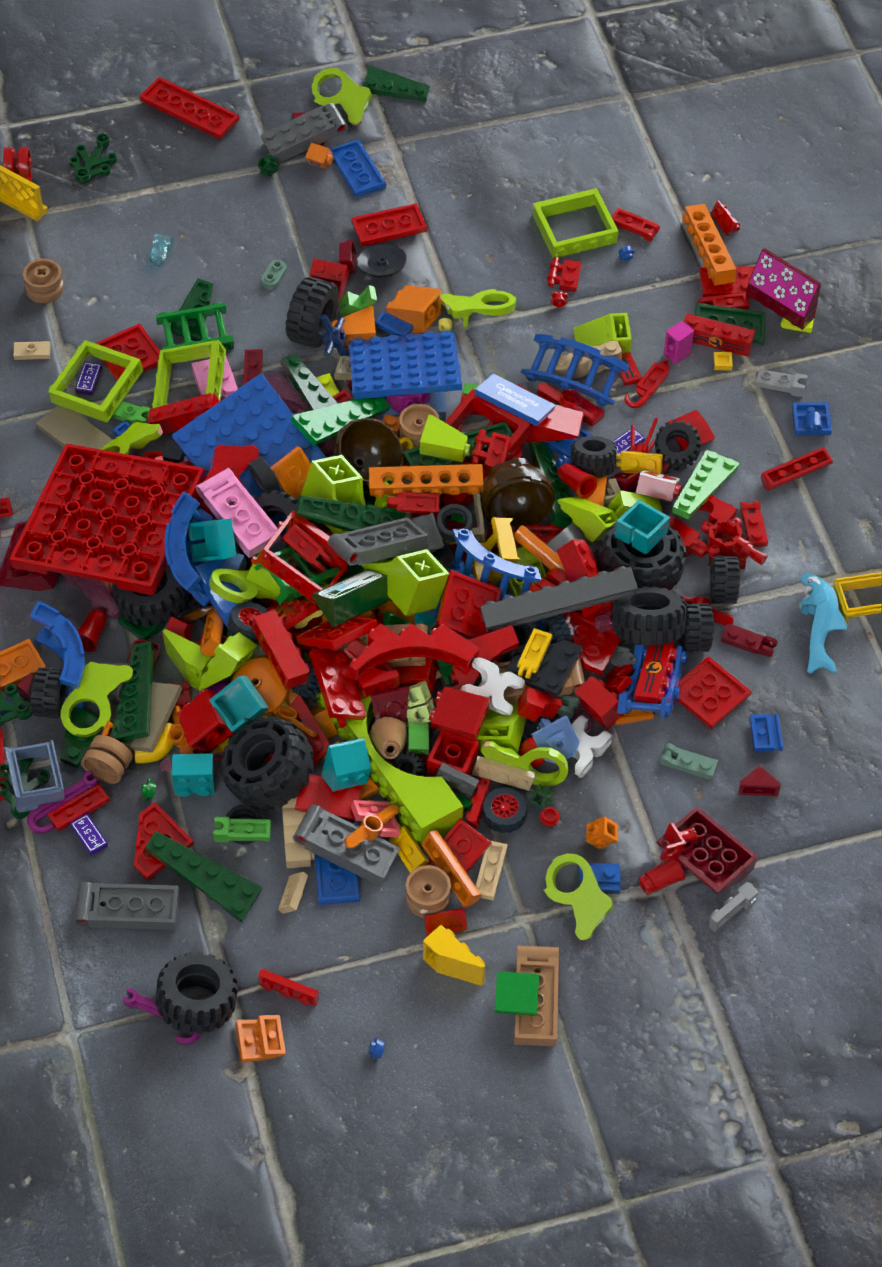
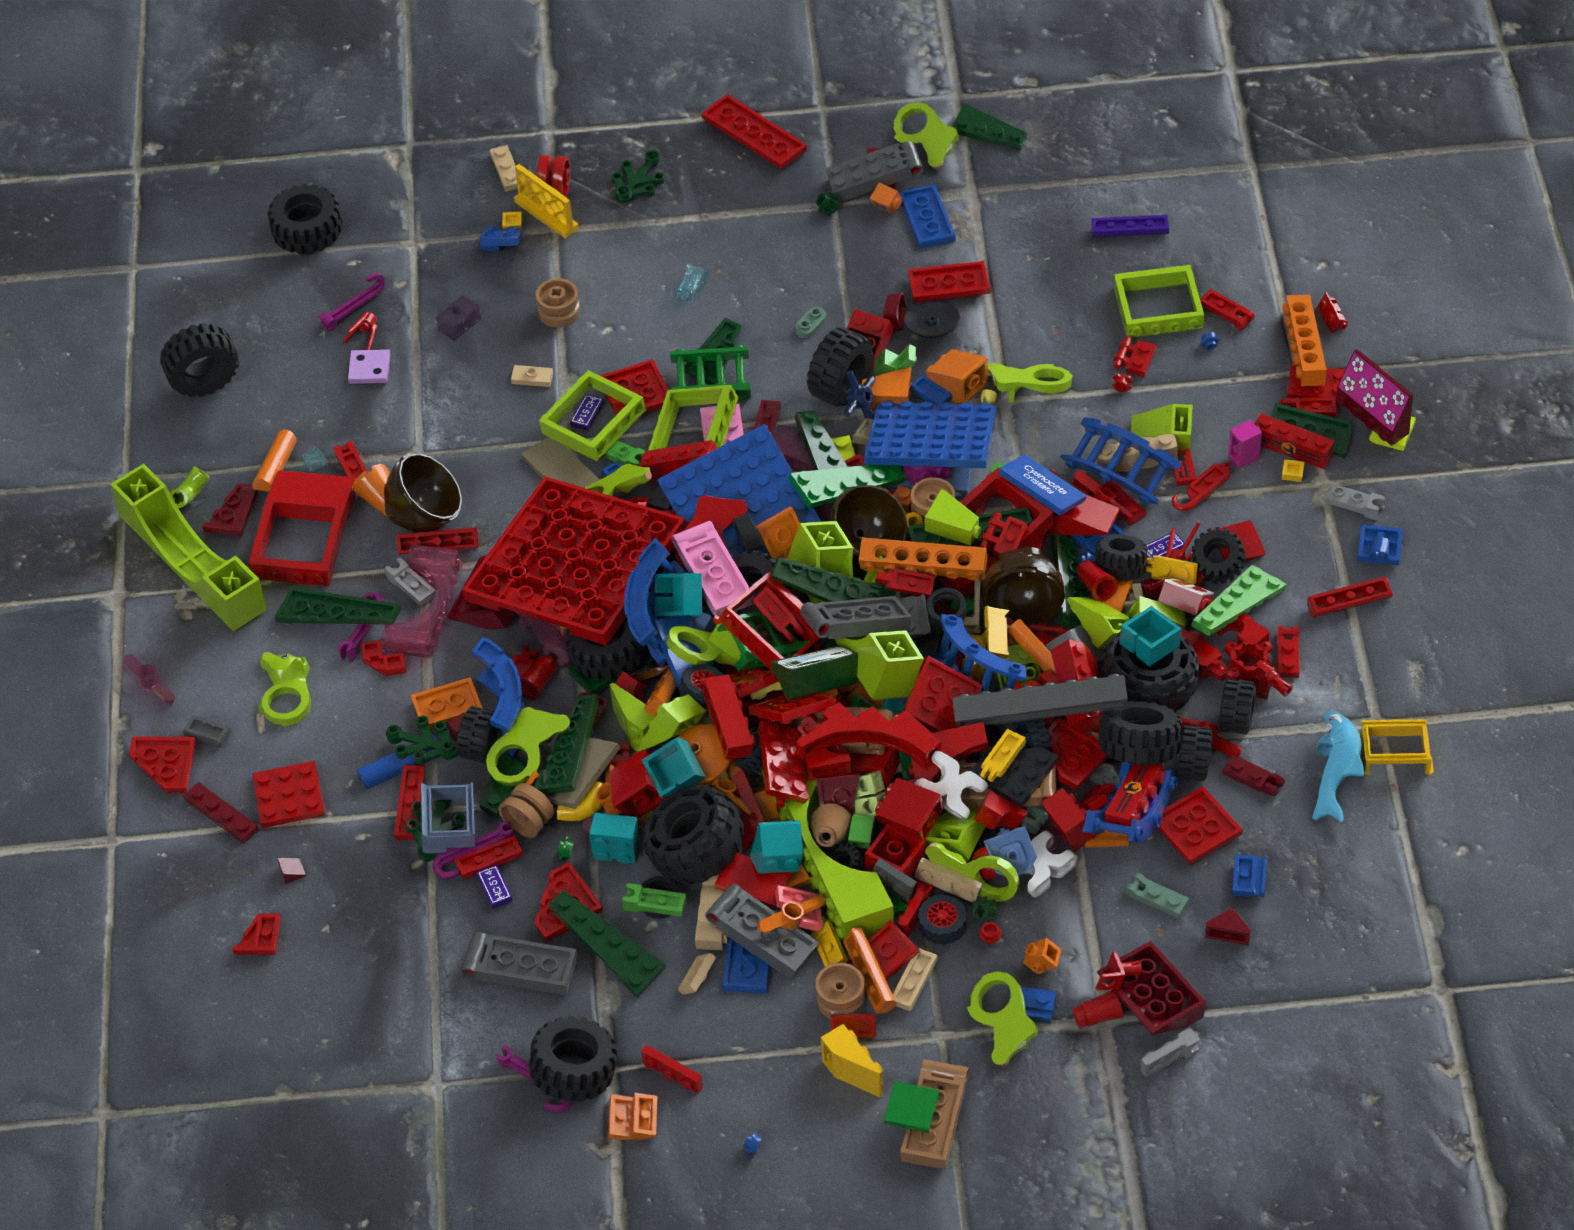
camera: 15 degrees right, 5 degrees down
clear pink piece [594,611,612,632] -> none
none -> red plate [512,645,538,676]
none -> dark purple plate [1091,215,1169,237]

